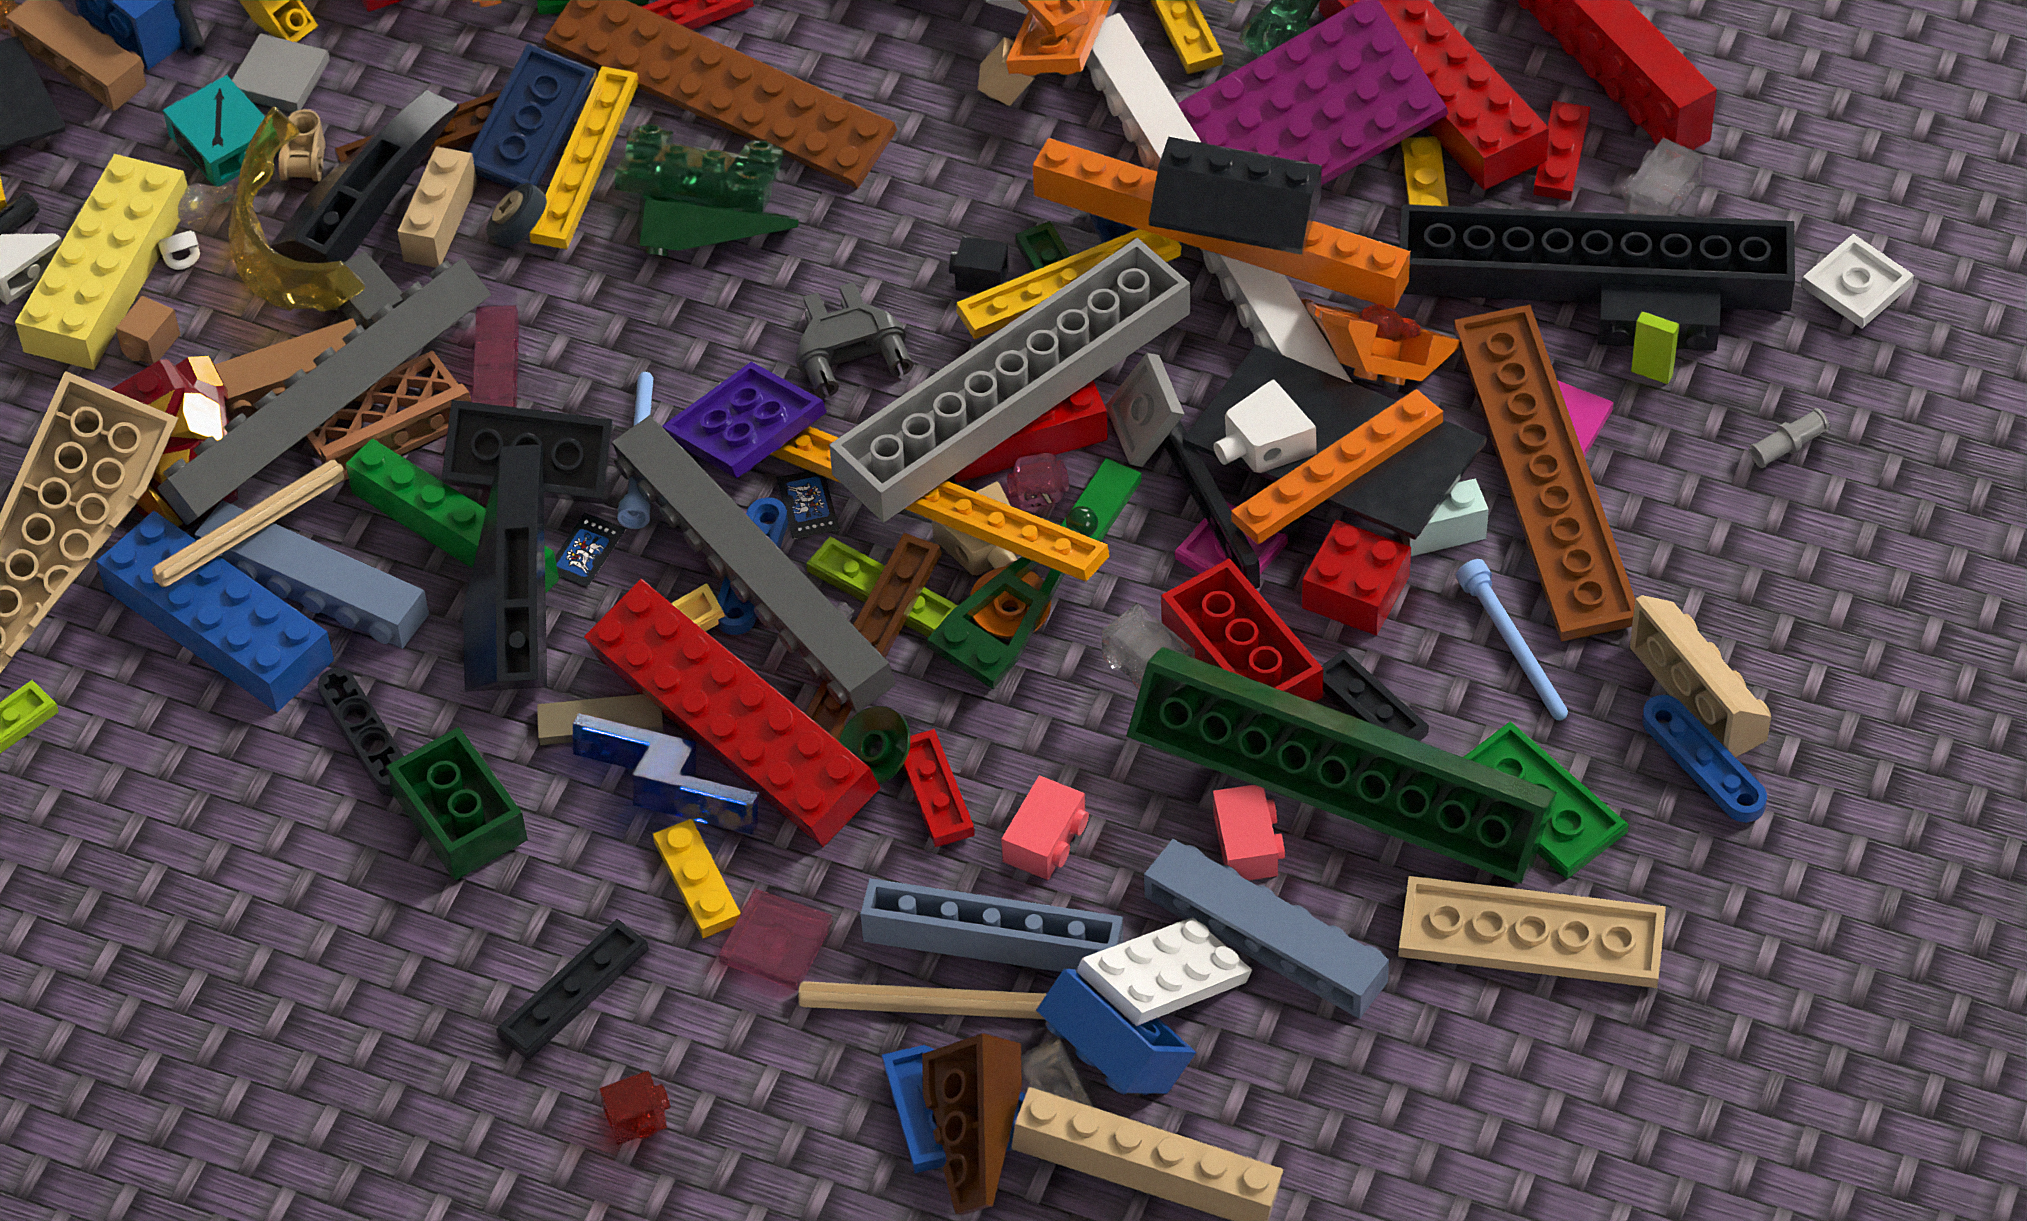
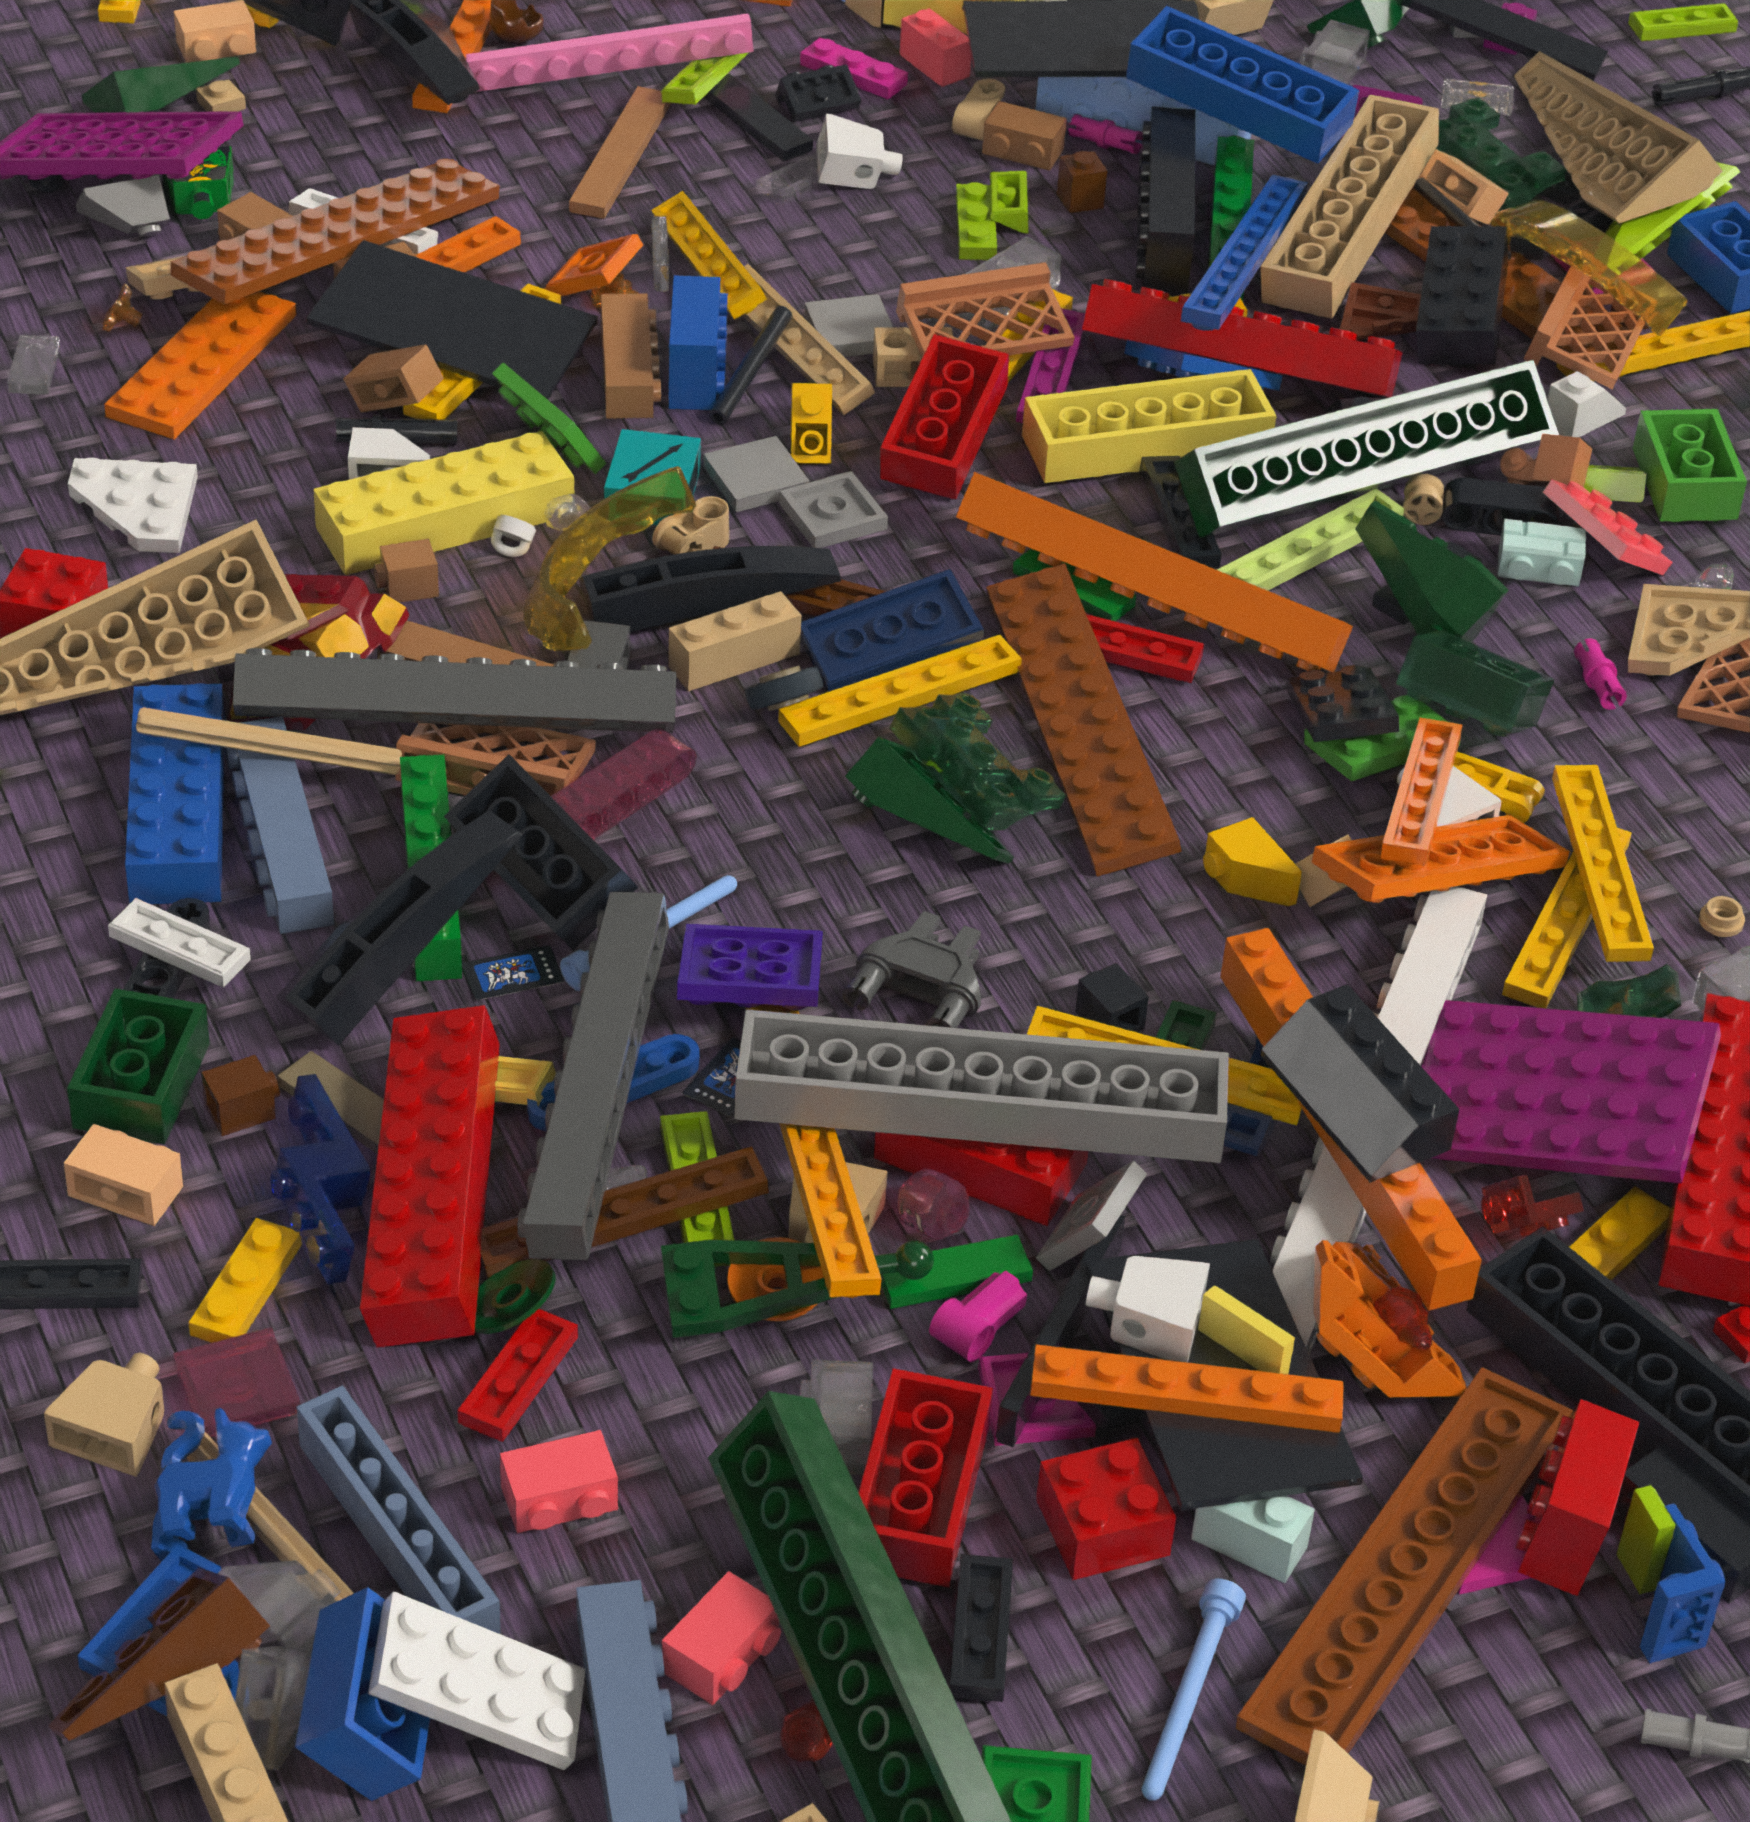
camera: 40 degrees right, 10 degrees down
none -> tan torso [44,1353,164,1477]
none -> light nougat brick [64,1124,183,1226]
none -> white tile [108,898,251,988]
none -> blue animal [151,1408,272,1562]
none -> reddish brown brick [201,1055,280,1137]
none -> clear slope [217,1560,341,1661]
none -> bright green plate [492,362,606,475]
none -> light grey tile [779,471,888,548]
none -> clear red animal [780,1698,833,1762]
none -> dark pink piece [929,1271,1027,1362]
none -> light yellow tile [1198,1285,1295,1374]
none -> yellow slope [1203,817,1302,906]
none -> clear red bracket [1481,1175,1584,1237]
none -> red brick [1515,1399,1639,1596]
none -> blue bracket [1640,1503,1725,1663]

